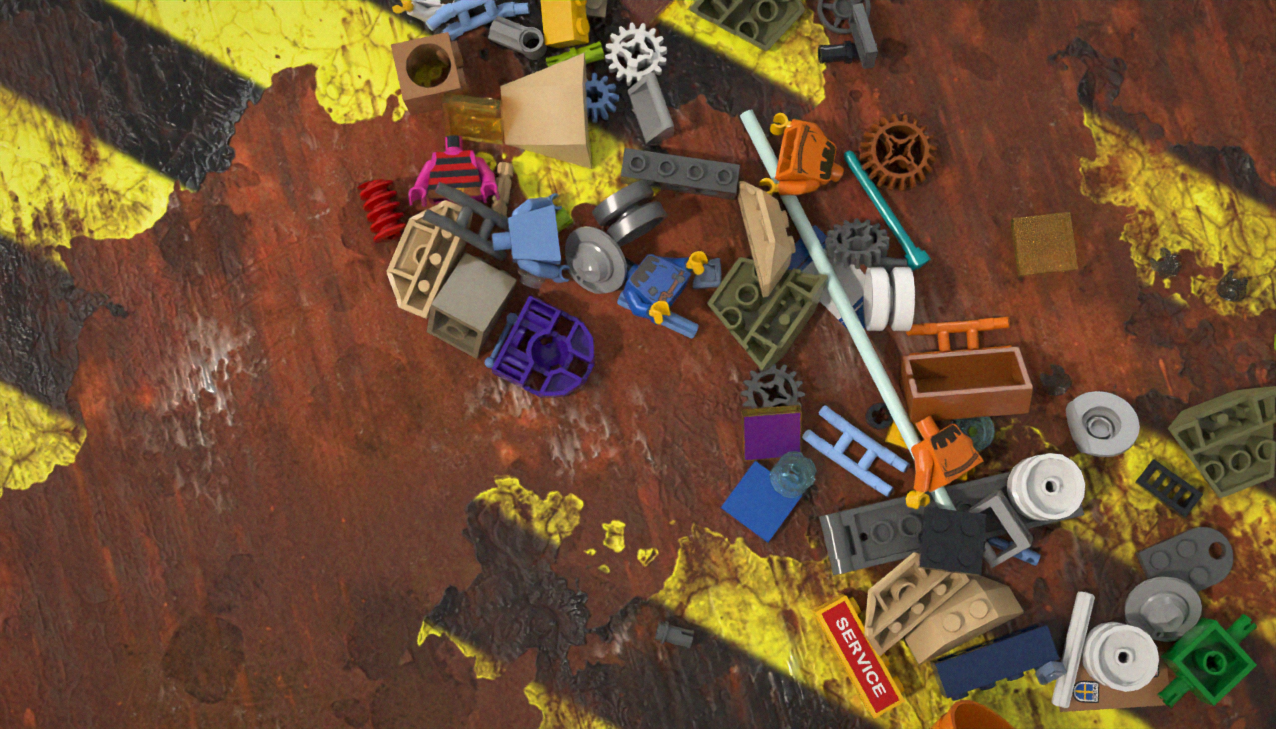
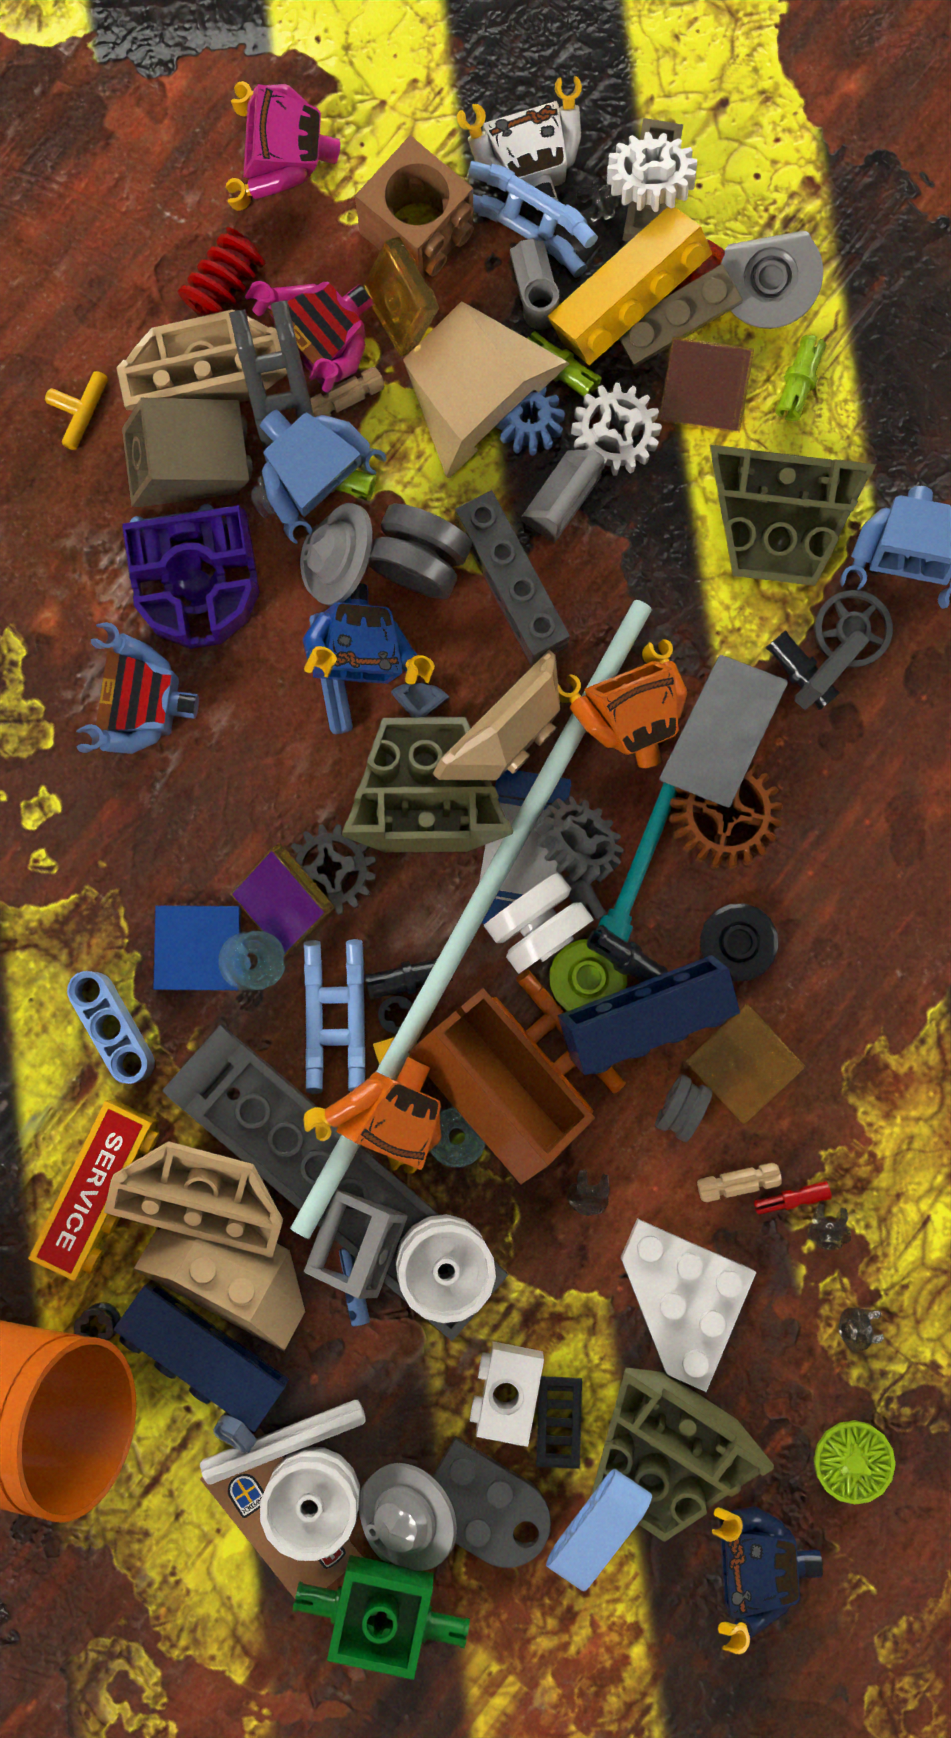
camera: 55 degrees right, 0 degrees up
black plate [918,507,987,576] -> none
light grey hat [1066,391,1140,457] -> none
none -> yellow piece [45,371,108,450]
none -> light blue beam [67,971,155,1084]
none -> black bush [74,1302,121,1341]
none -> torso [76,622,199,754]
none -> dark pink torso [226,81,340,211]
none -> black pin [365,958,453,1001]
none -> white brick [470,1341,544,1447]
none -> light blue beam [546,1469,652,1592]
none -> lime wheel [549,939,627,1011]
none -> dark blue brick [558,955,740,1076]
none -> black pin [587,925,668,982]
none -> white plate [621,1218,756,1392]
none -> dark grey wheel [655,1074,713,1143]
none -> sticker [659,655,788,808]
none -> tan axle [697,1163,782,1202]
none -> black wheel [699,903,778,981]
none -> red pin [754,1181,832,1215]

